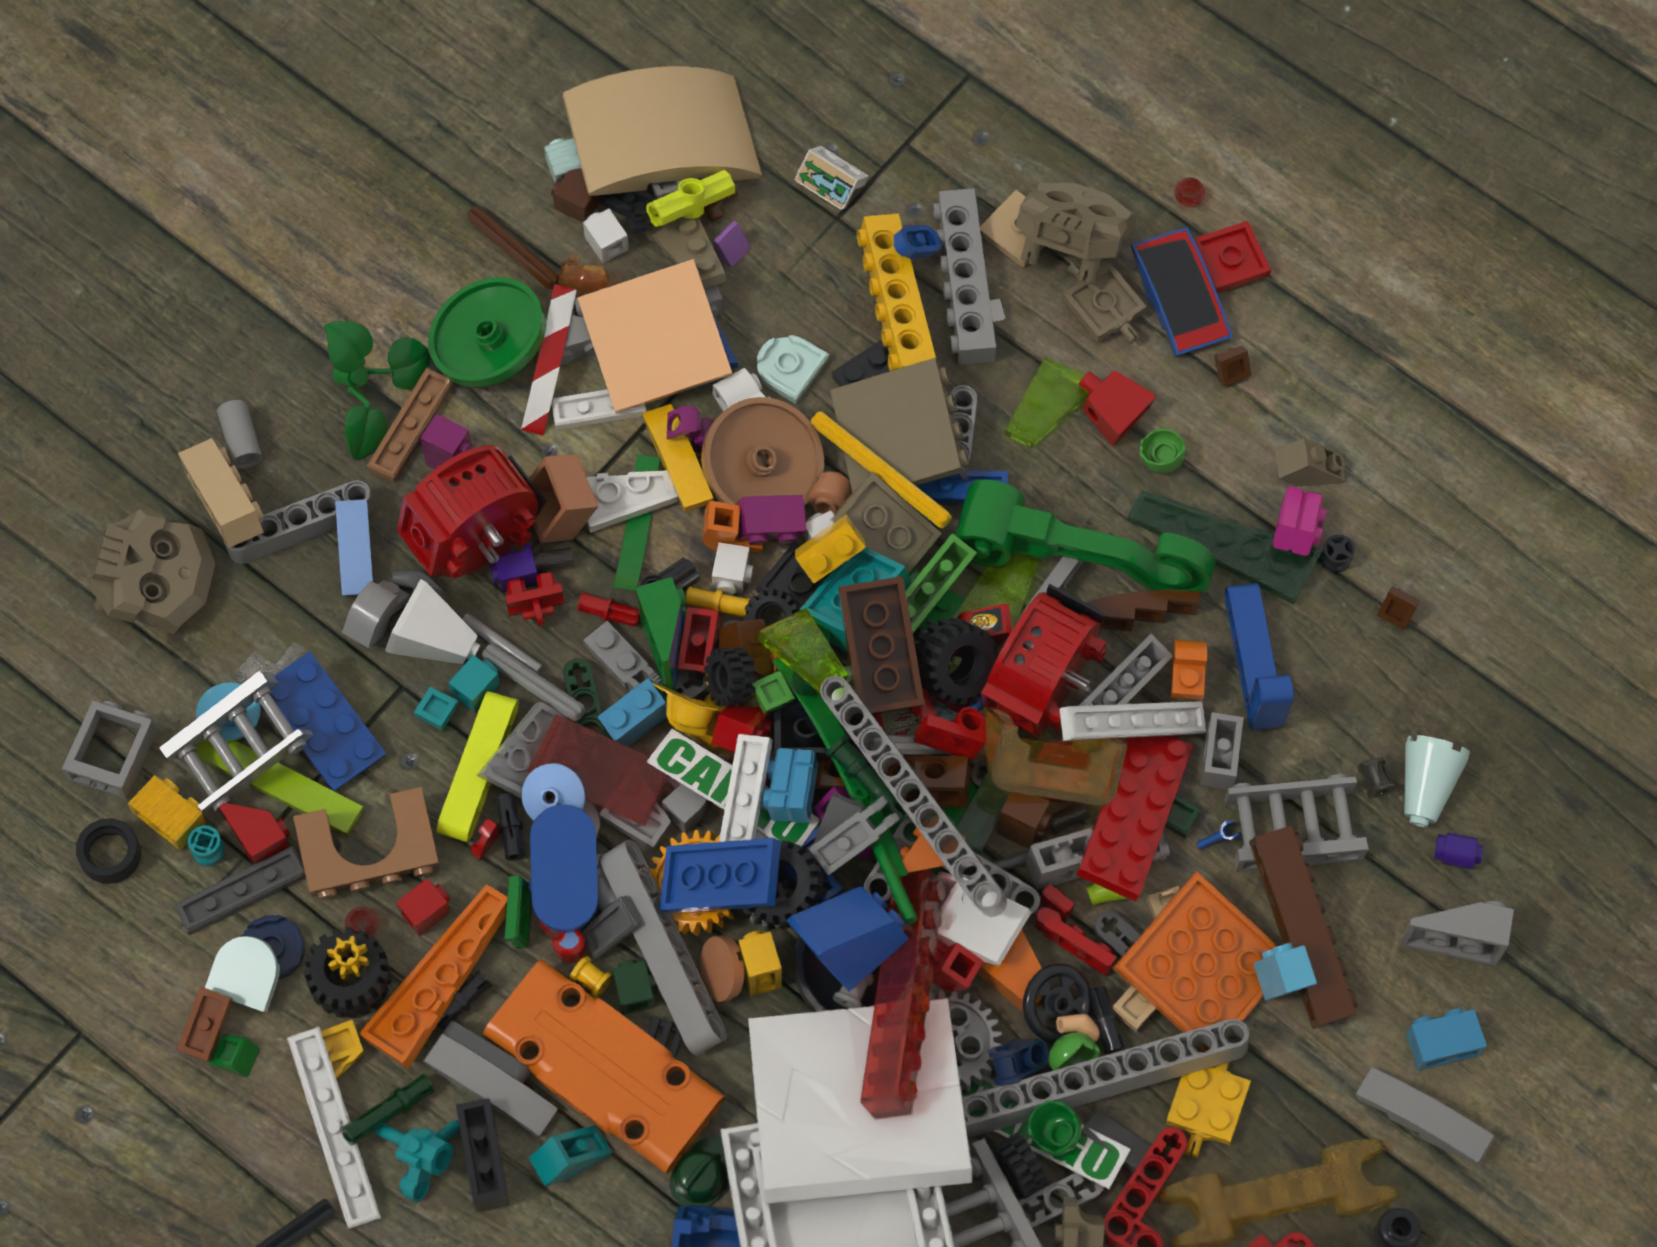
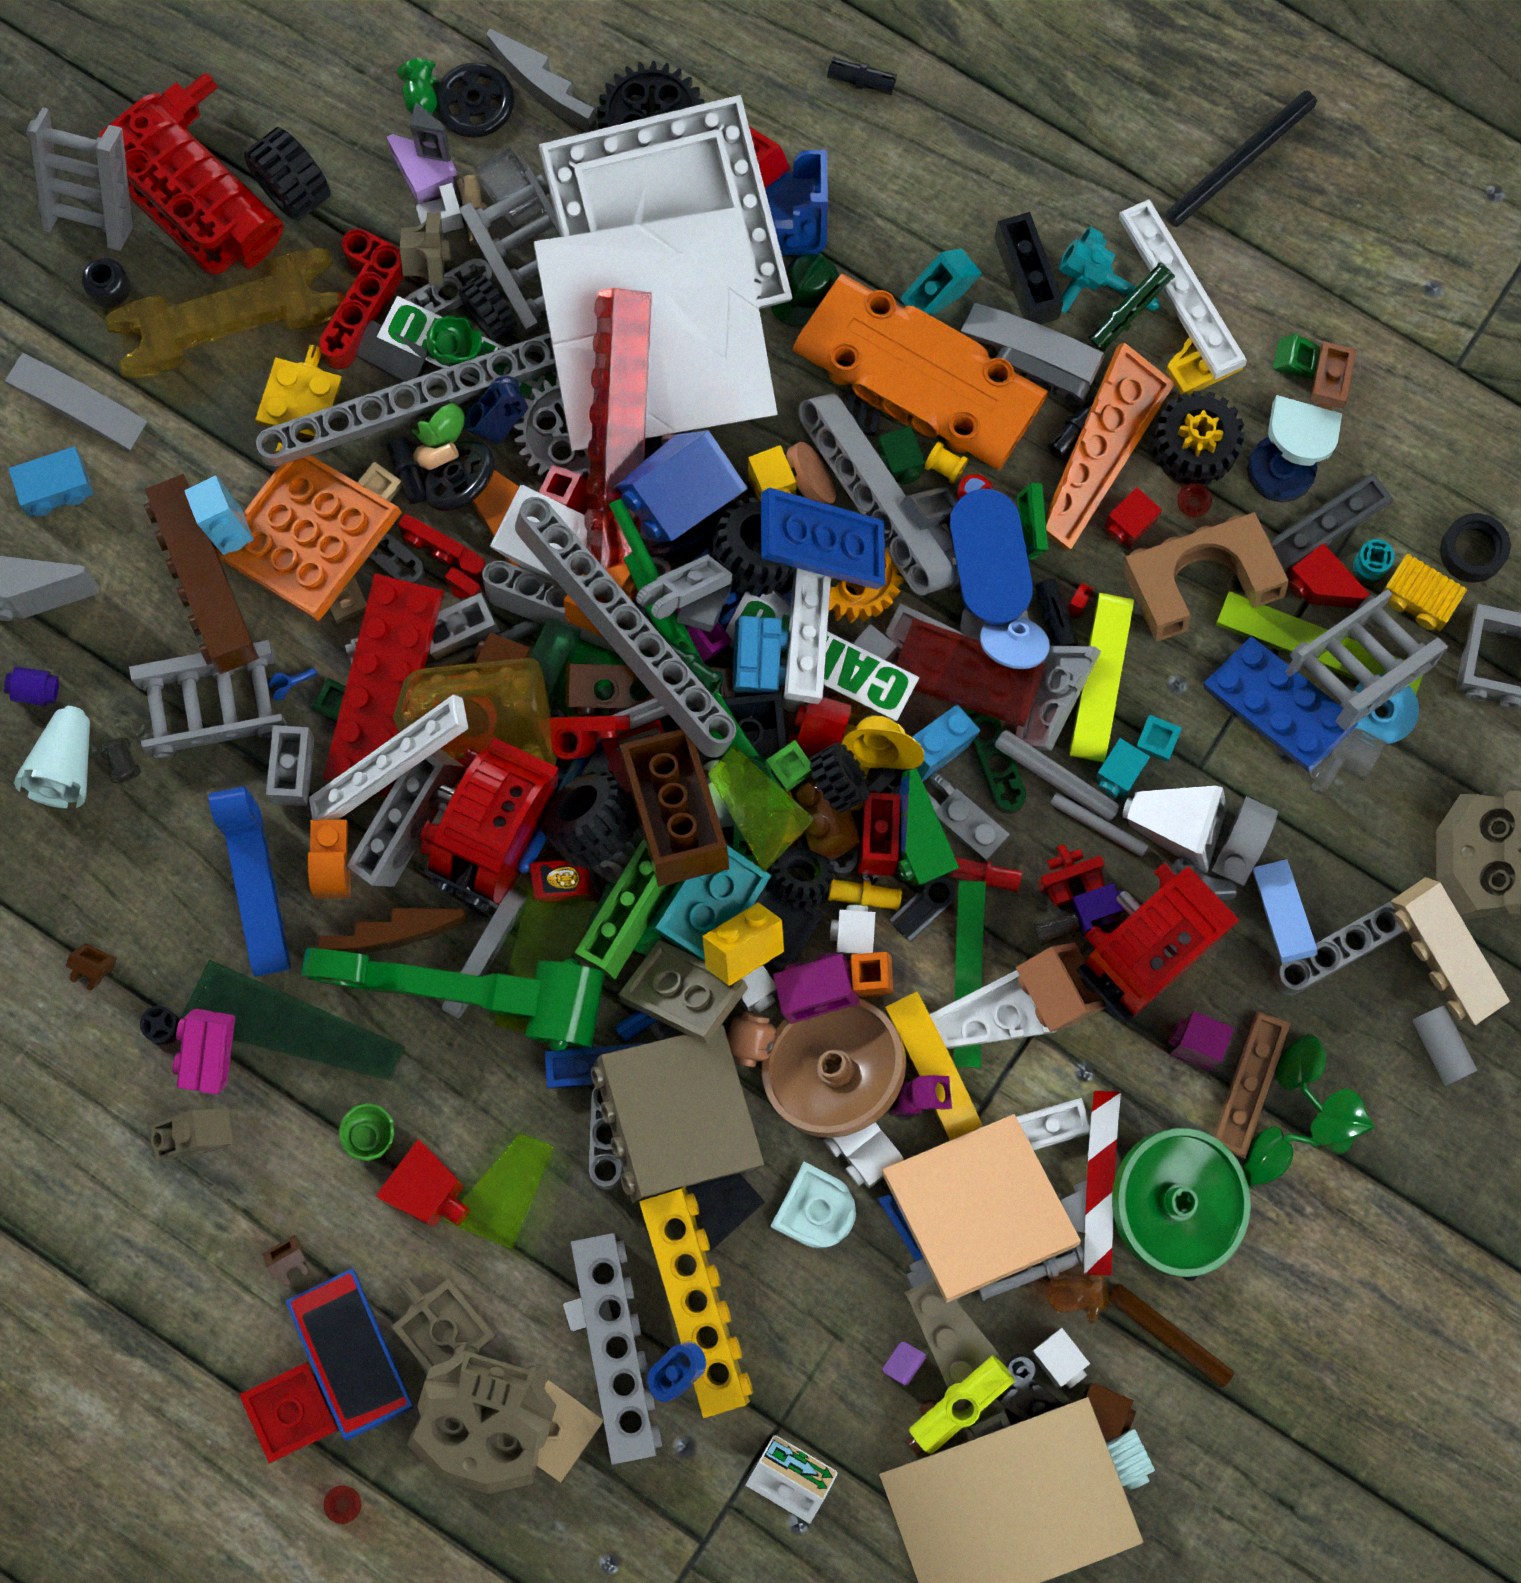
camera: 175 degrees right, 10 degrees up
yellow axle [811,411,952,528] -> none

